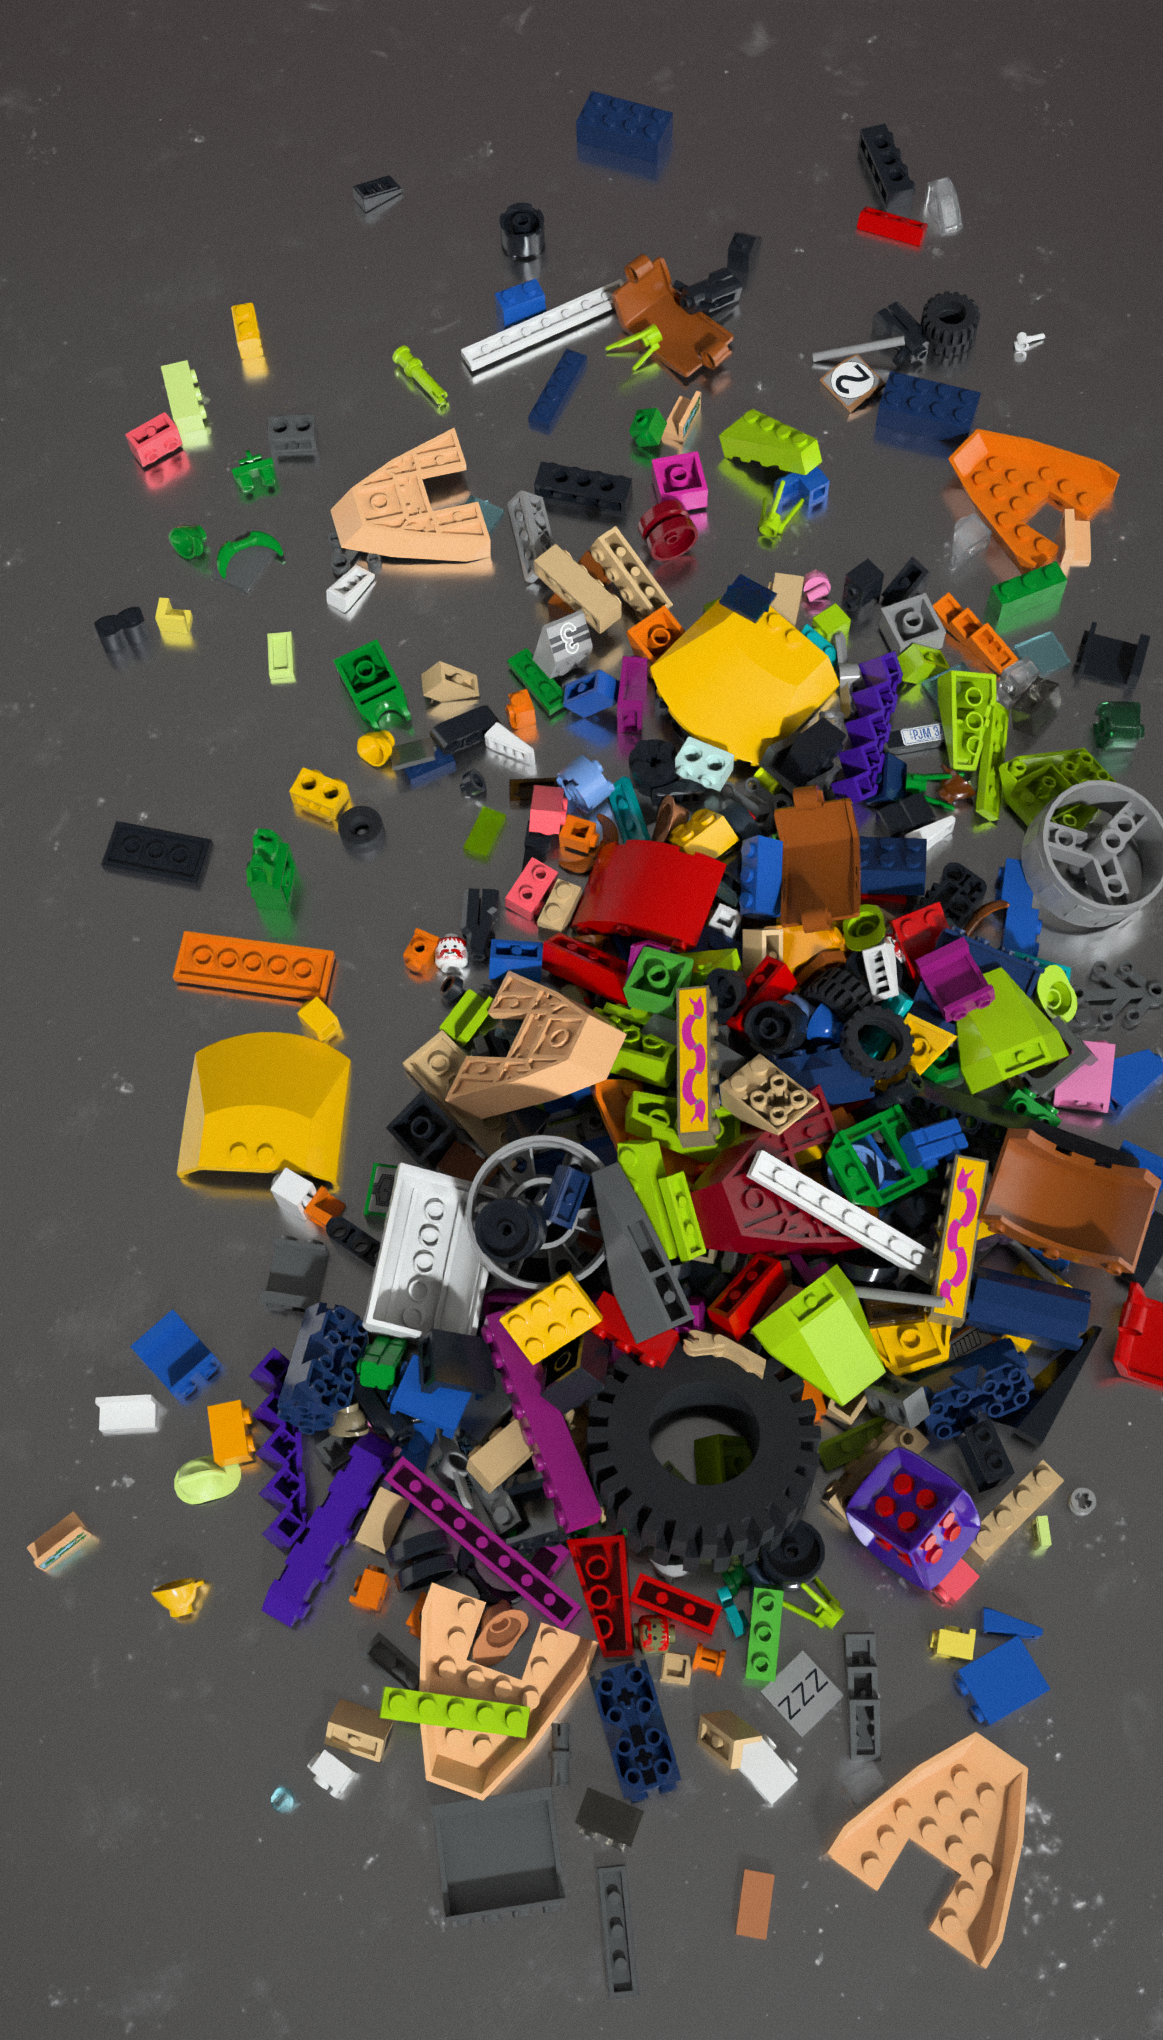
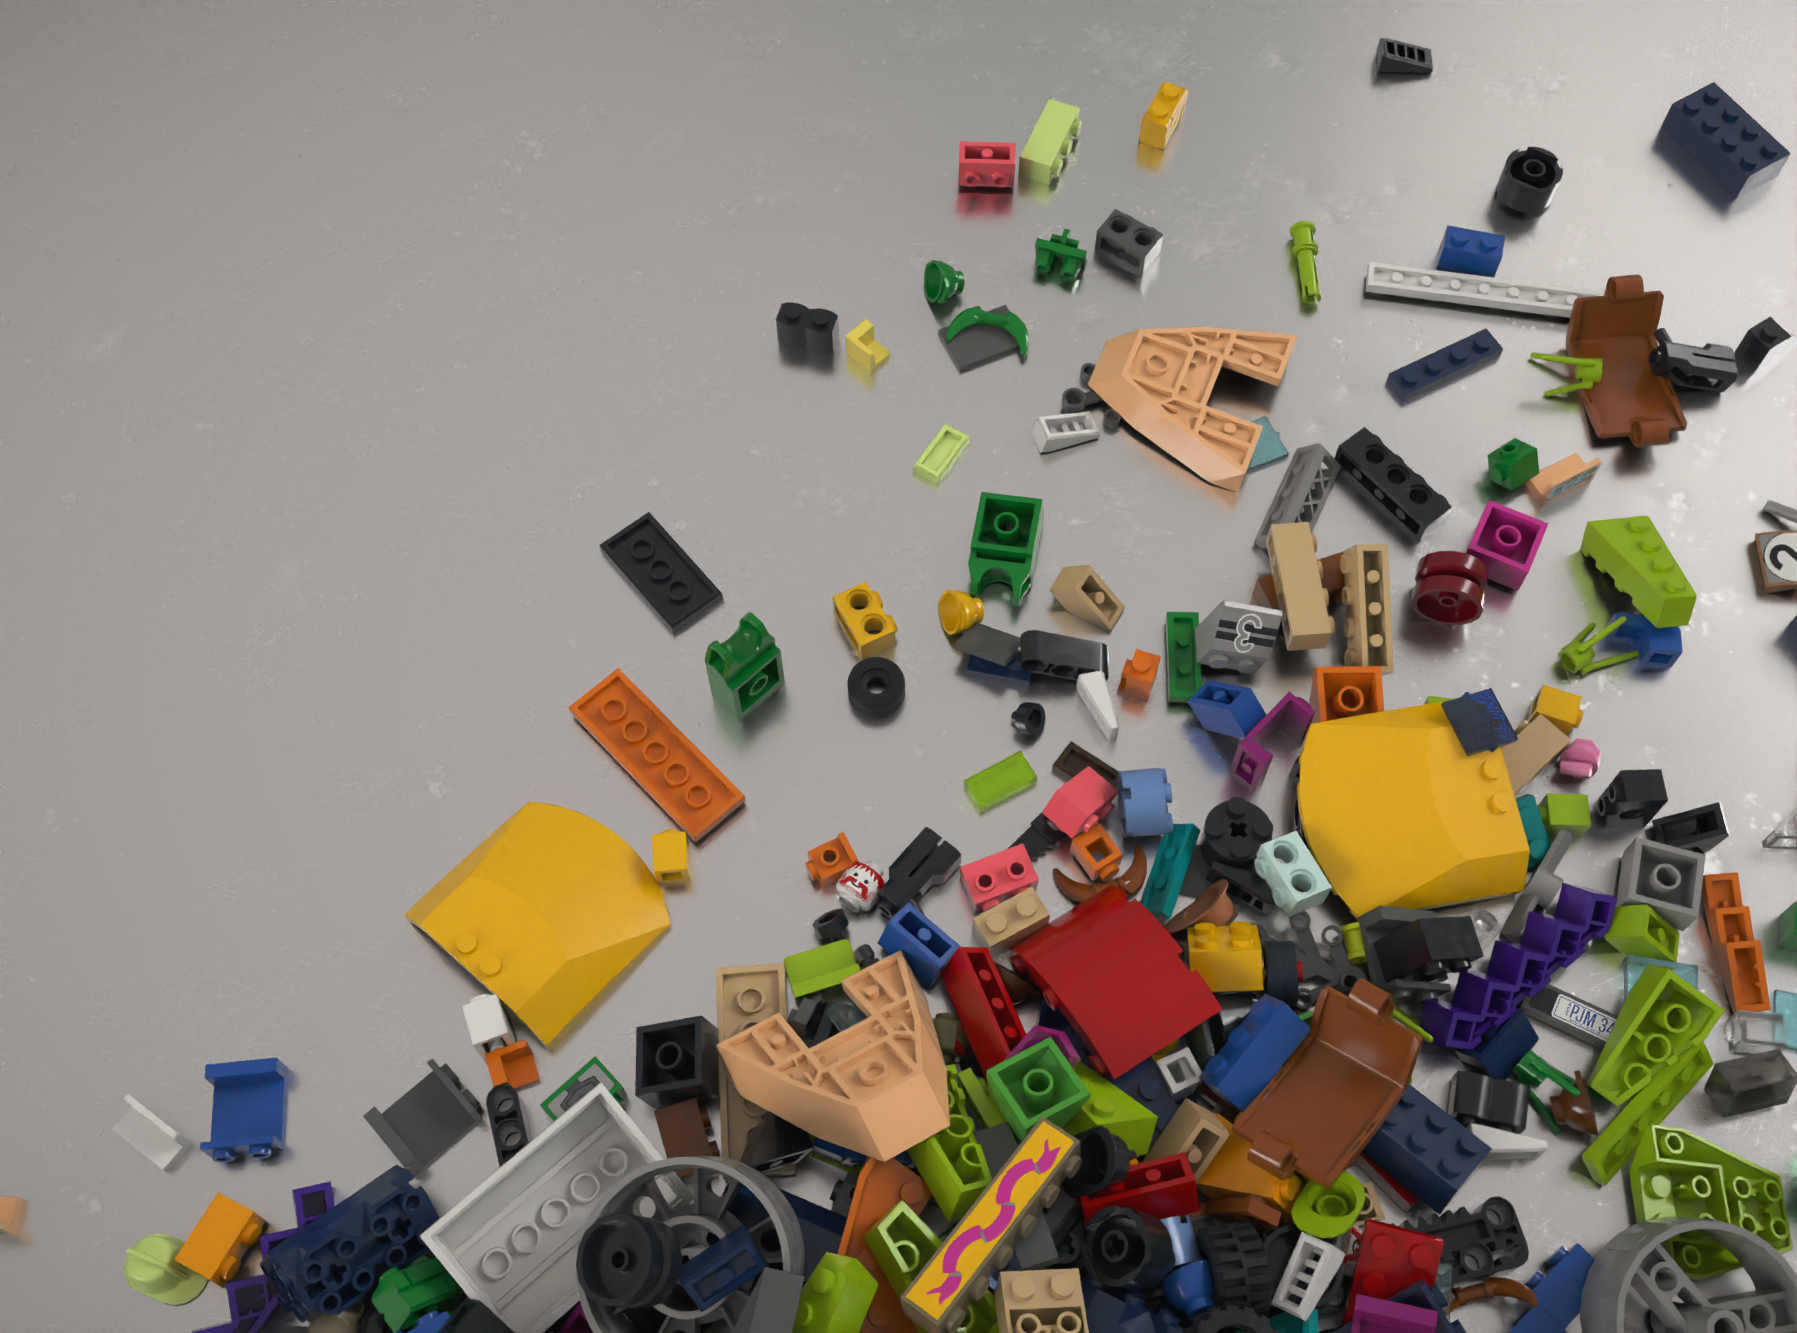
camera: 35 degrees right, 5 degrees down
none -> yellow brick [1529,684,1584,736]

